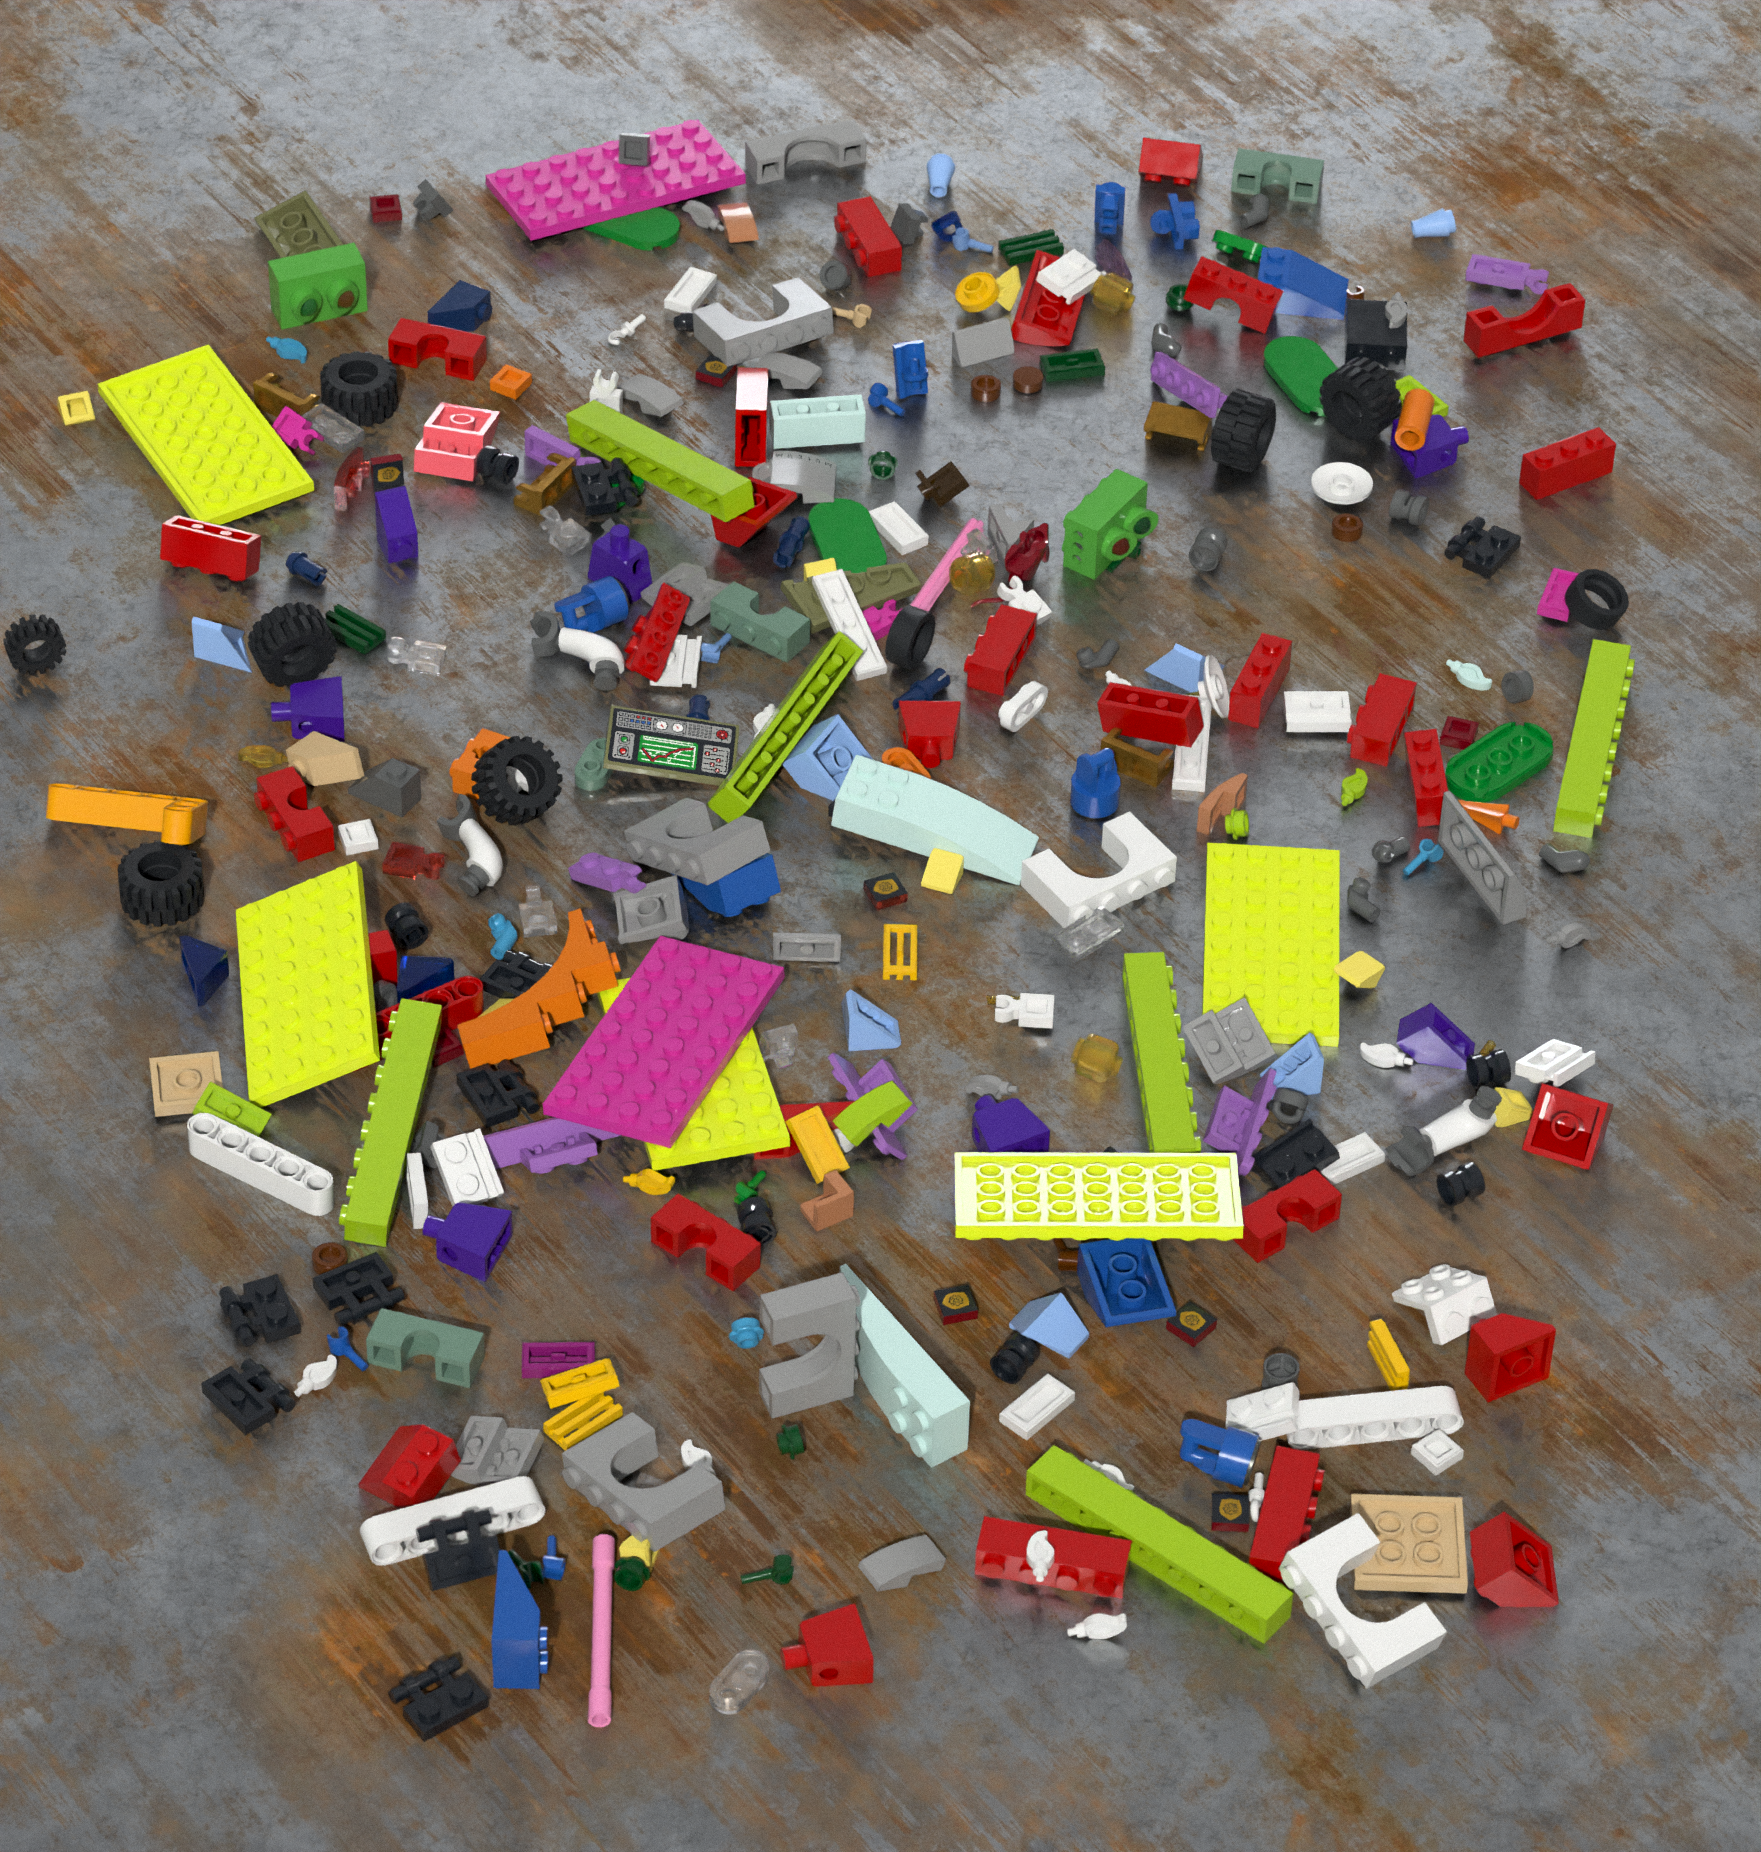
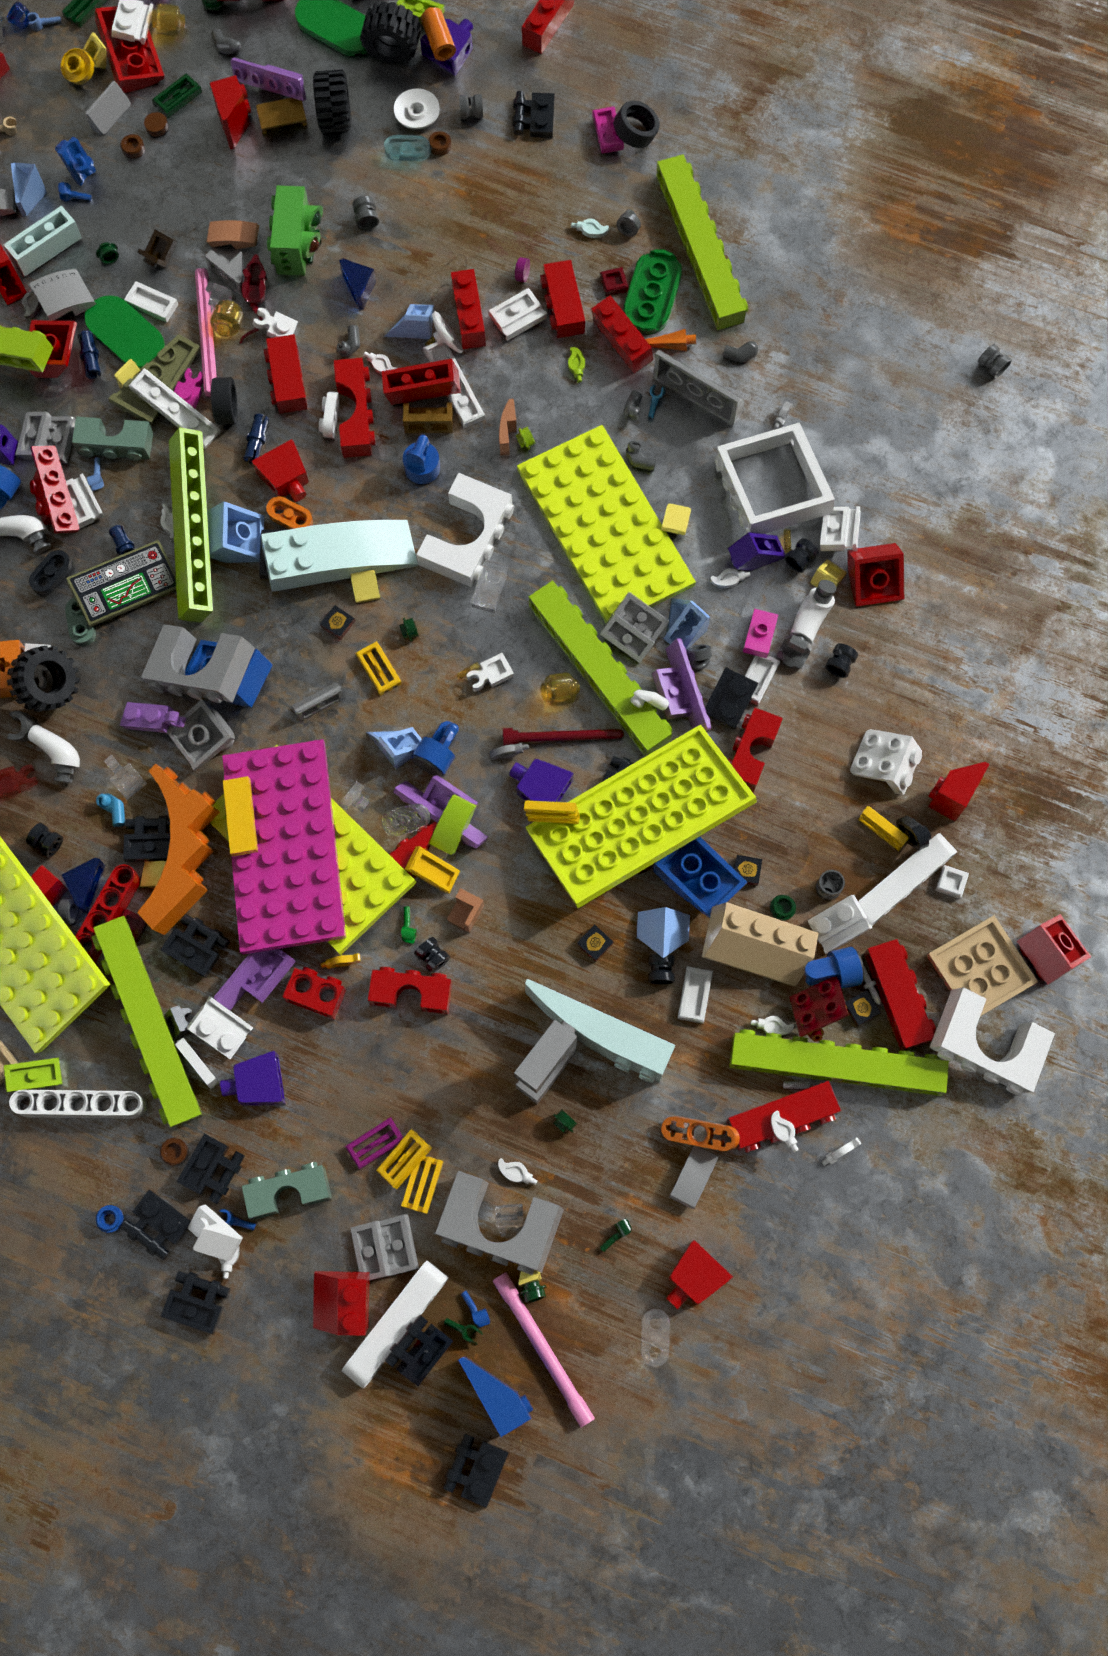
camera: 30 degrees left, 30 degrees up
dark azure plate [729,1318,764,1349] -> none
none -> light blue slope [11,163,47,217]
none -> black plate [29,550,72,595]
none -> blue plate [96,1205,124,1233]
none -> white slope [188,1205,243,1261]
none -> nougat slope [207,220,259,249]
none -> red slope [210,75,252,150]
none -> yellow tile [223,776,258,857]
none -> red brick [282,967,346,1020]
none -> red arch [334,358,376,458]
none -> clear blue slope [339,259,376,311]
none -> clear plate [381,803,431,836]
none -> clear light blue plate [384,135,431,161]
none -> dark green plate [399,618,419,642]
none -> blue piece [411,721,459,777]
none -> dark red piece [503,728,624,746]
none -> magenta tile [515,257,530,283]
none -> yellow tile [524,800,580,824]
none -> white arm [630,690,669,711]
none -> orange beam [661,1116,740,1151]
none -> tan slope [702,902,819,987]
none -> white window [714,422,835,534]
none -> dark pink plate [743,608,778,659]
none -> dark green plate [770,895,796,921]
none -> dark red hinge [789,976,849,1042]
none -> black plate [896,815,931,851]

